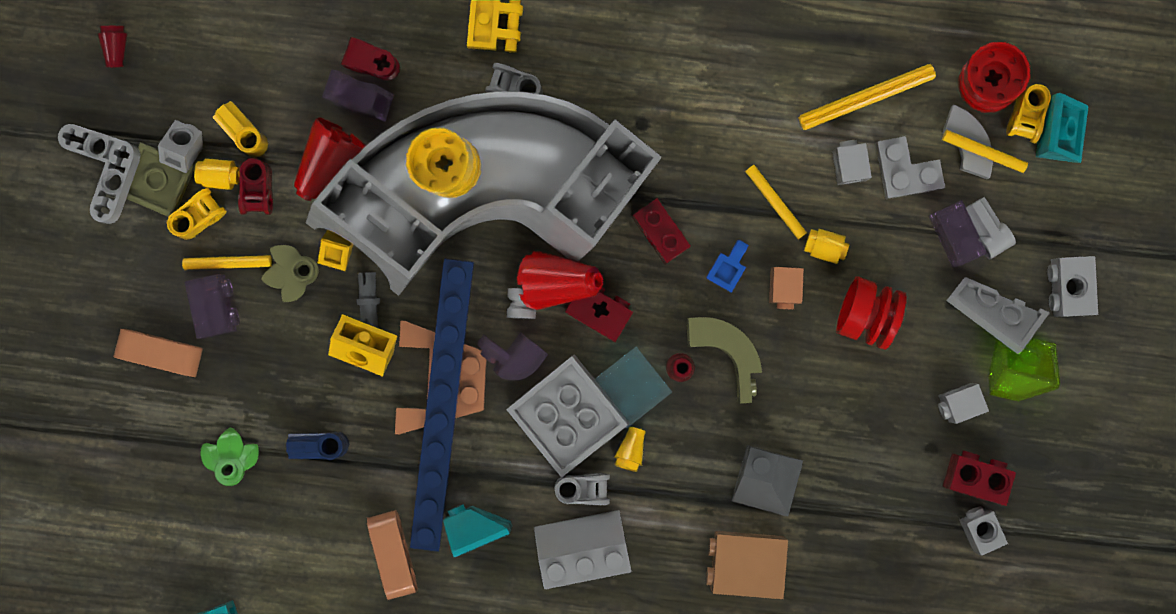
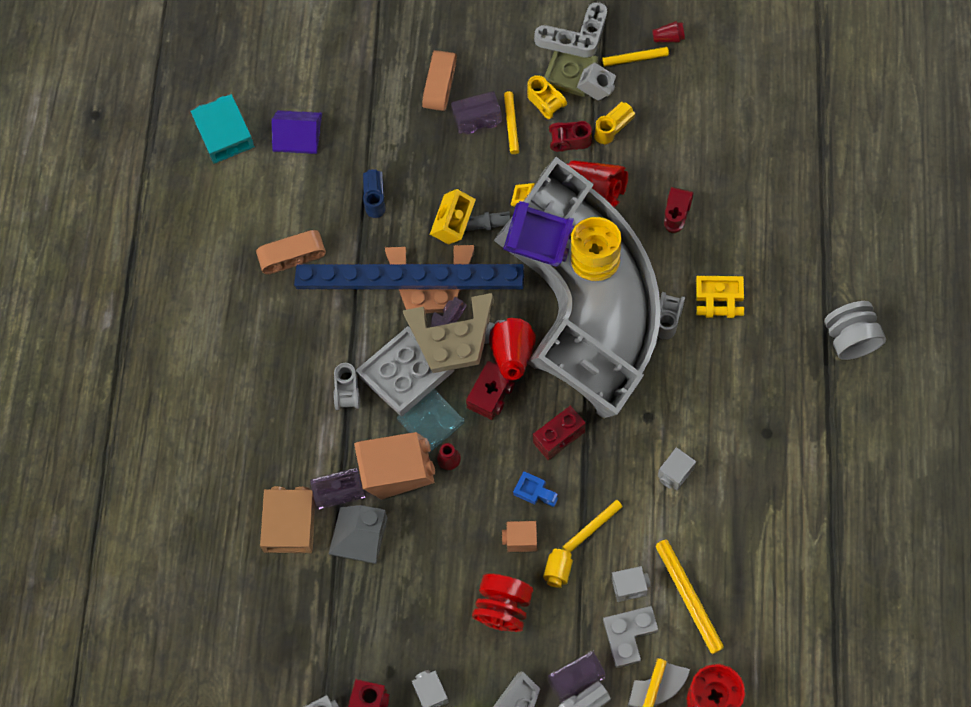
camera: 90 degrees right, 20 degrees down
yellow brick [194,159,240,190] -> none
bright green plate [201,428,259,486] -> none
olive plate [261,245,319,302] -> none
clear purple brick [322,69,394,121] -> none
teal slope [443,504,513,557] -> none
light grey slope [534,510,631,590] -> none
yellow cone [614,427,646,472] -> none
olive arch [686,317,762,404] -> none
none -> dark purple slope [272,111,322,154]
none -> clear purple brick [310,468,365,510]
none -> nougat slope [354,432,435,499]
none -> dark tan wing [403,293,494,373]
none -> dark purple panel [503,201,575,267]
none -> yellow bar [602,47,669,67]
none -> light grey brick [658,447,696,490]

